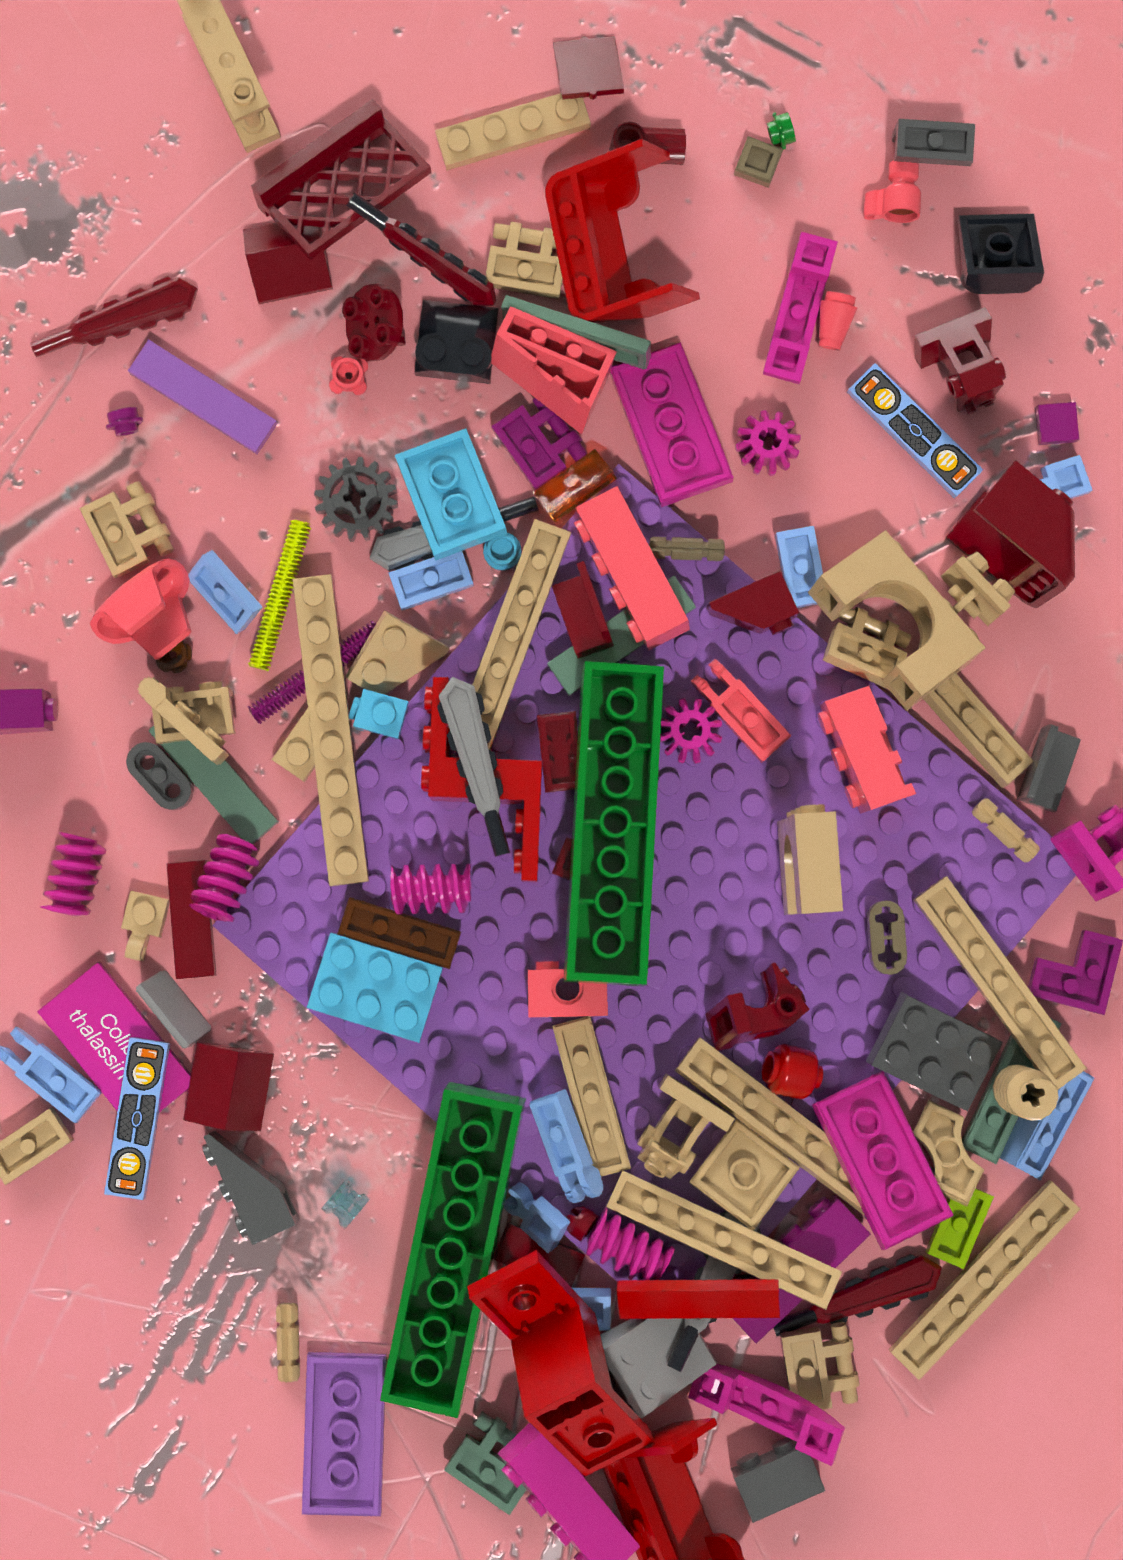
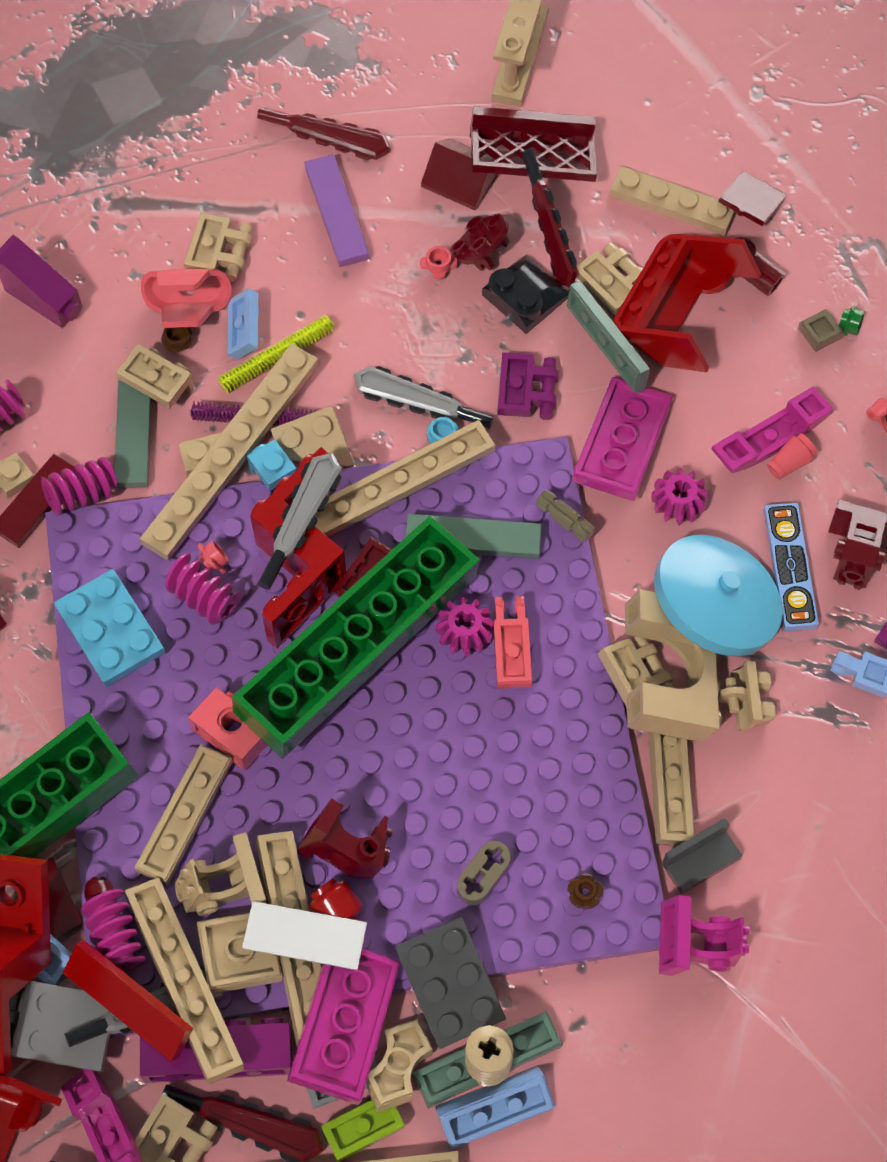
camera: 45 degrees right, 20 degrees down
magenta plate [106,407,143,436] -> none
dark grey plate [126,742,193,810] -> none
tan hinge [137,676,229,765] -> none
dark grey gear [314,457,398,542] -> none
reddish brown tile [338,897,461,969] -> none
light blue plate [389,551,474,611] -> none
medium azure plate [395,428,507,561] -> none
coral wedge [491,306,617,434] -> none
light blue plate [504,1182,570,1253] -> none
light blue hinge [529,1089,604,1203] -> none
clear orange plate [533,449,617,523] -> none
dark red panel [552,561,614,659] -> none
coral brick [574,486,690,651] -> none
dark red slope [706,571,799,636] -> none
light blue plate [775,526,823,608] -> none
tan arch [777,804,843,915] -> none
coral wedge [817,686,916,814] -> none
tan plate [913,876,1087,1089] -> none
dark red windscreen [945,460,1075,608] -> none
tan axle [972,798,1040,862] -> none
magenta plate [1028,930,1123,1015] -> none
none -> coral plate [197,540,230,574]
none -> white piece [242,901,367,970]
none -> reddish brown plate [567,874,603,909]
none -> medium azure dish [654,535,783,656]

